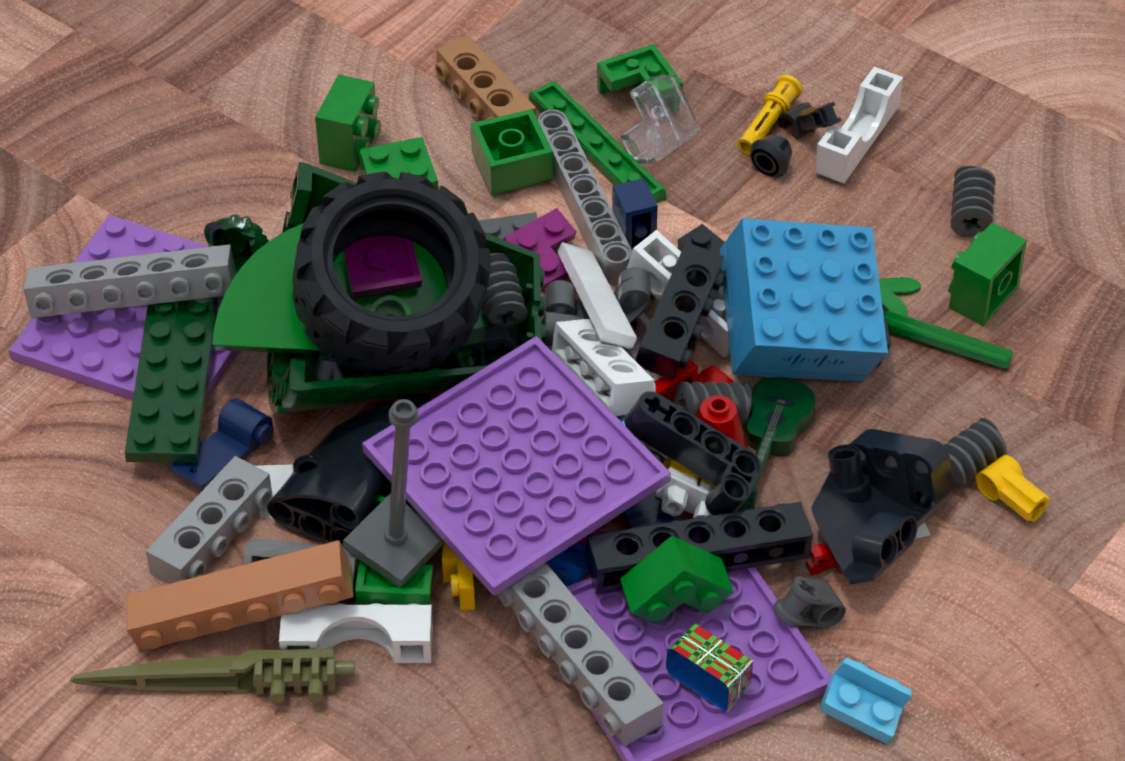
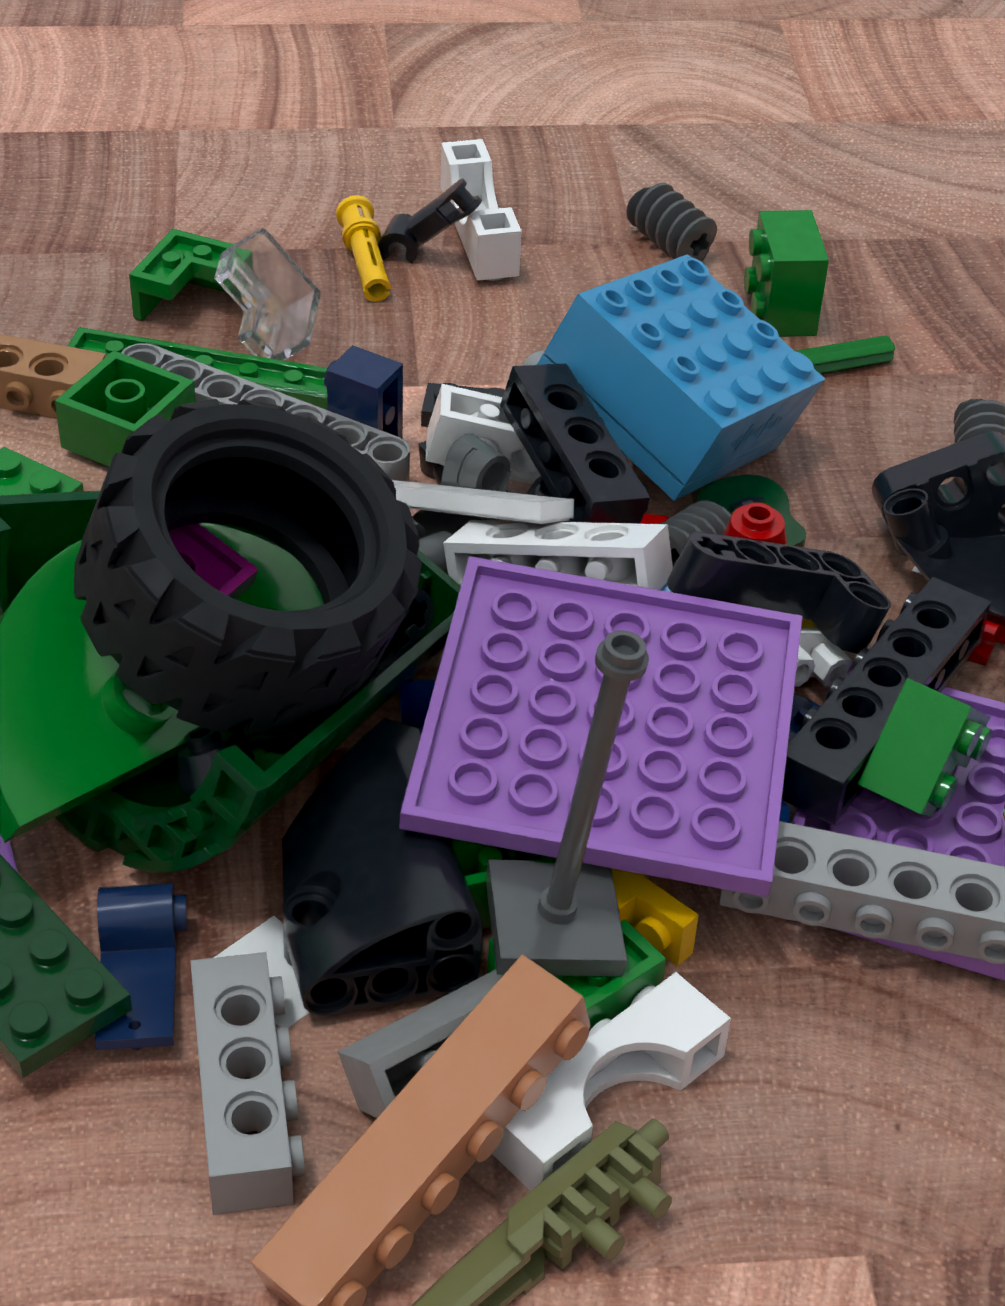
camera: 45 degrees left, 5 degrees down
black cone [750,135,792,177] -> none

